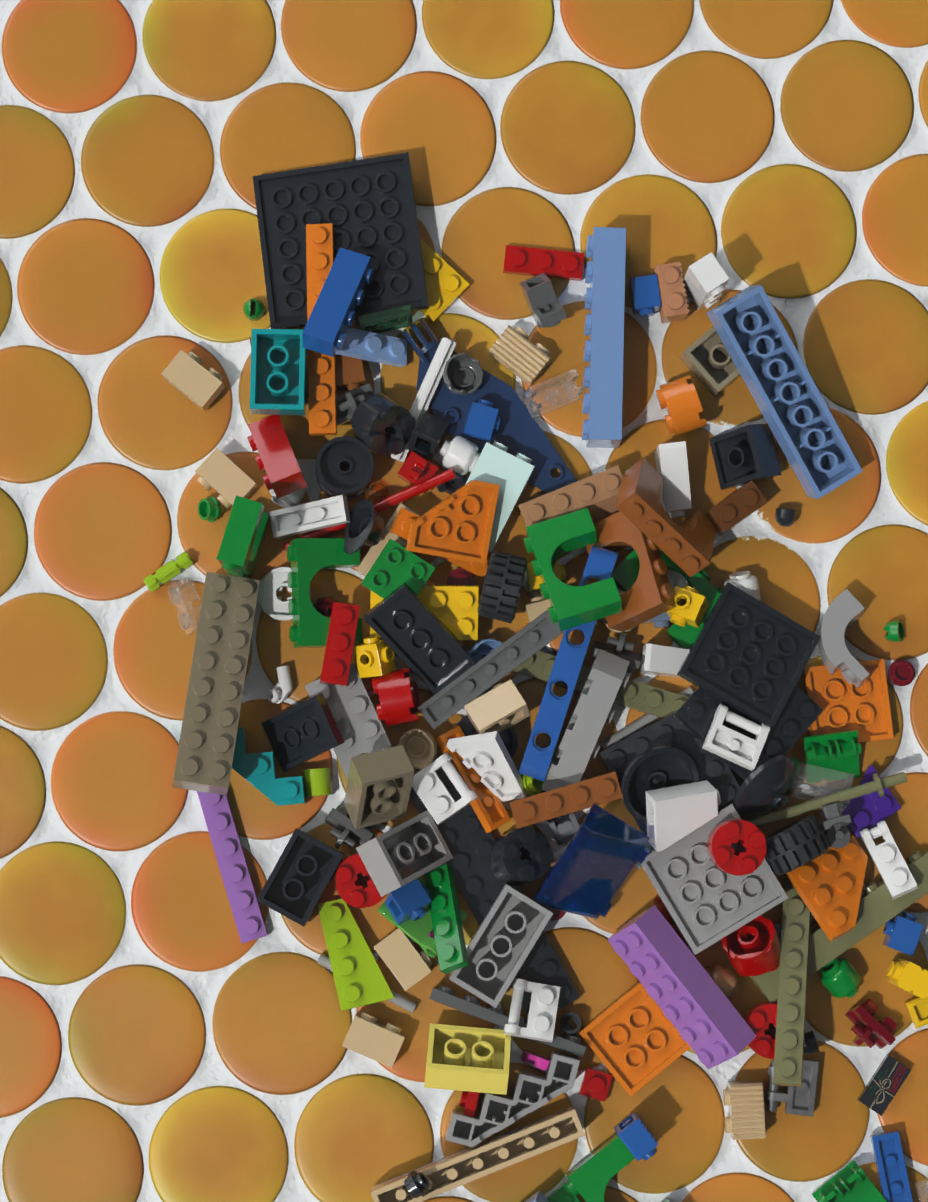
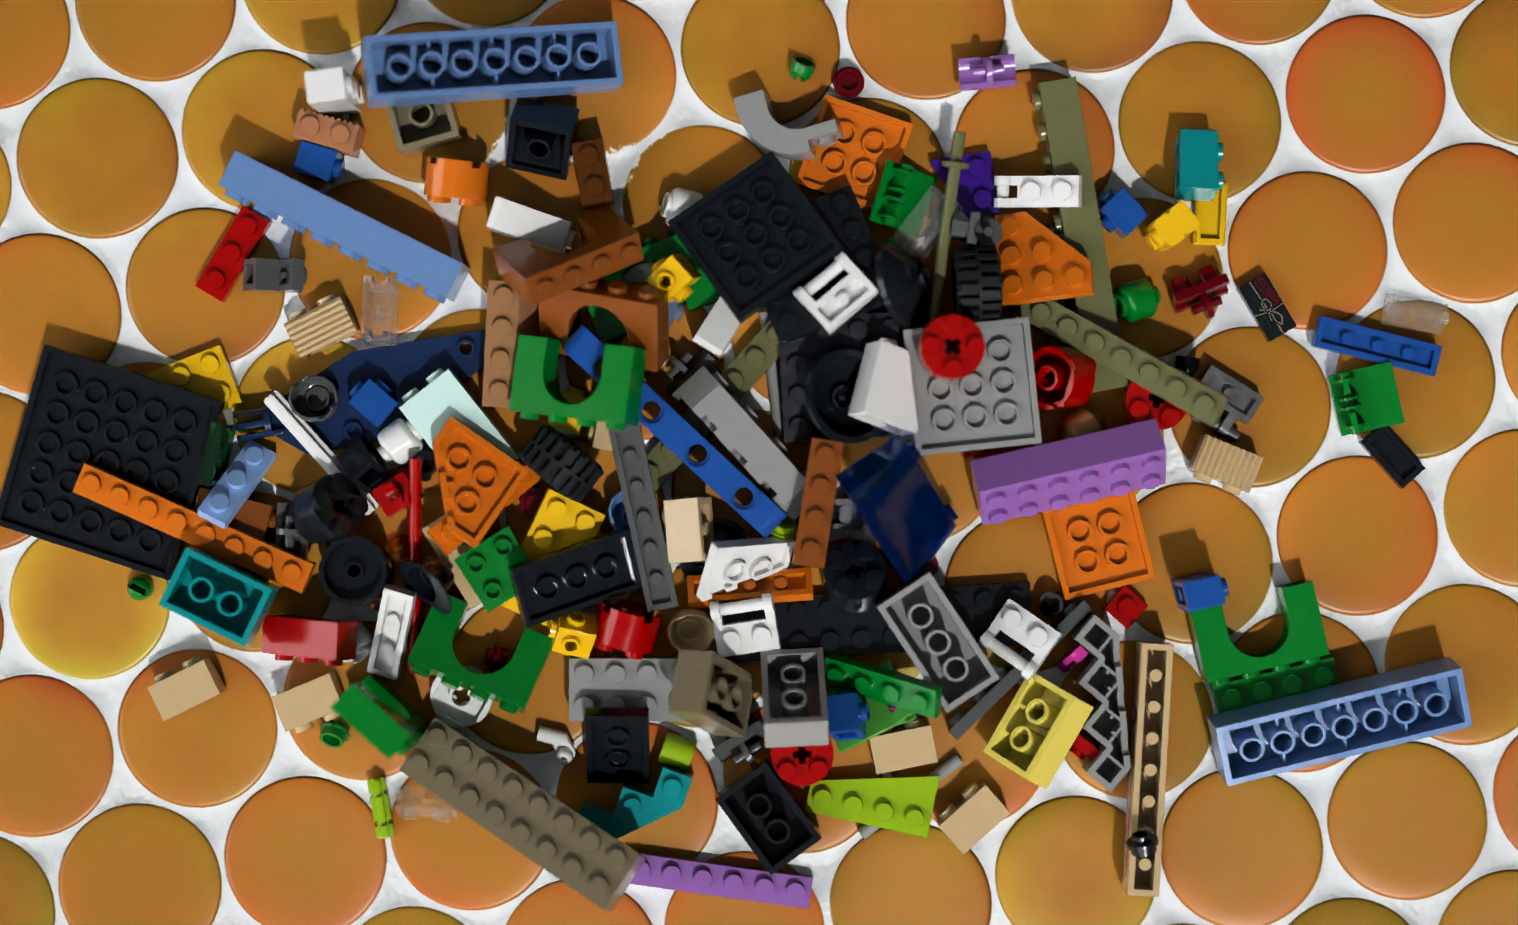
camera: 60 degrees left, 5 degrees up
blue brick [302,247,374,357] -> none
red plate [320,602,360,687] -> none
black hinge [775,508,797,527] -> none

